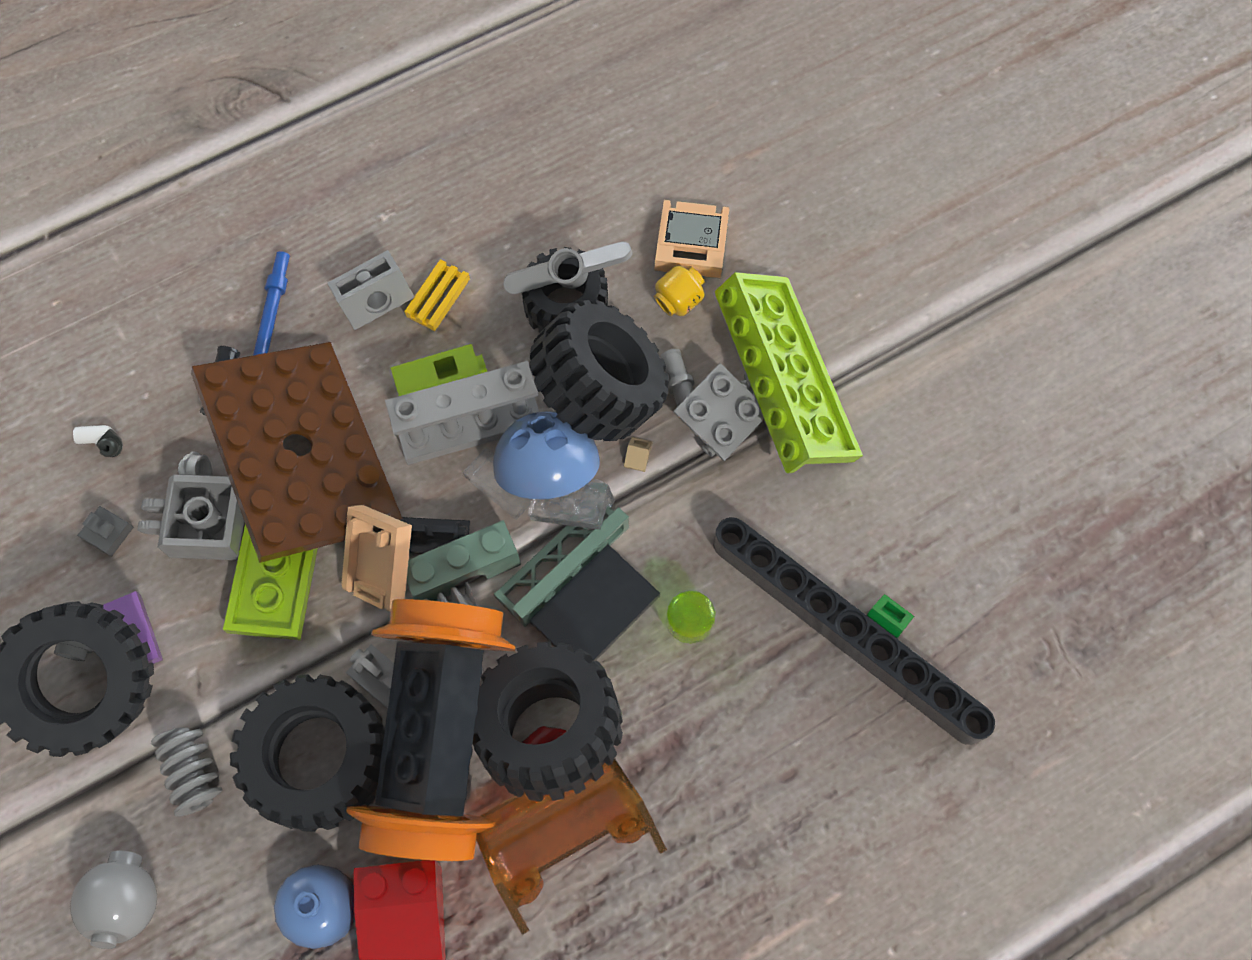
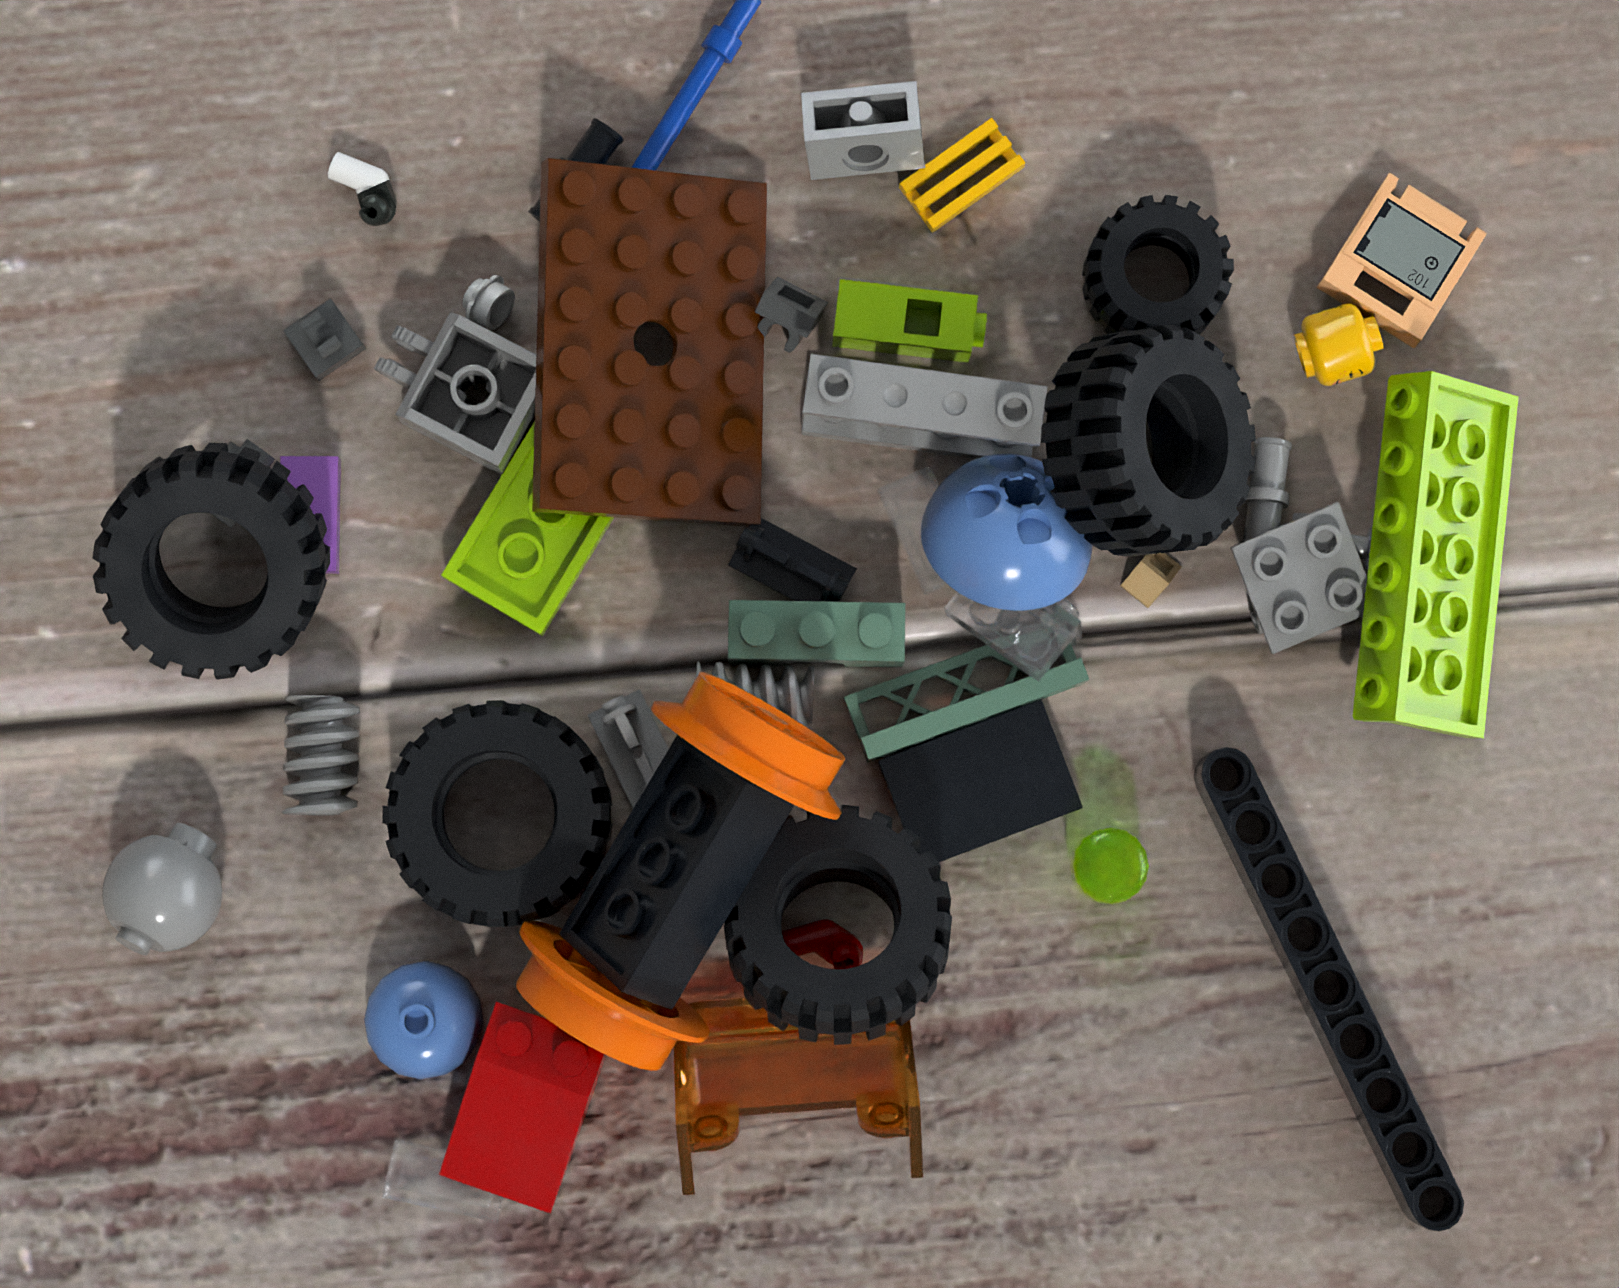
camera: 20 degrees right, 15 degrees up
light nougat container [342,505,412,612] -> none
light grey piece [503,242,632,294] -> none
green plate [867,594,915,639] -> none
none -> dark grey tile [755,276,828,353]

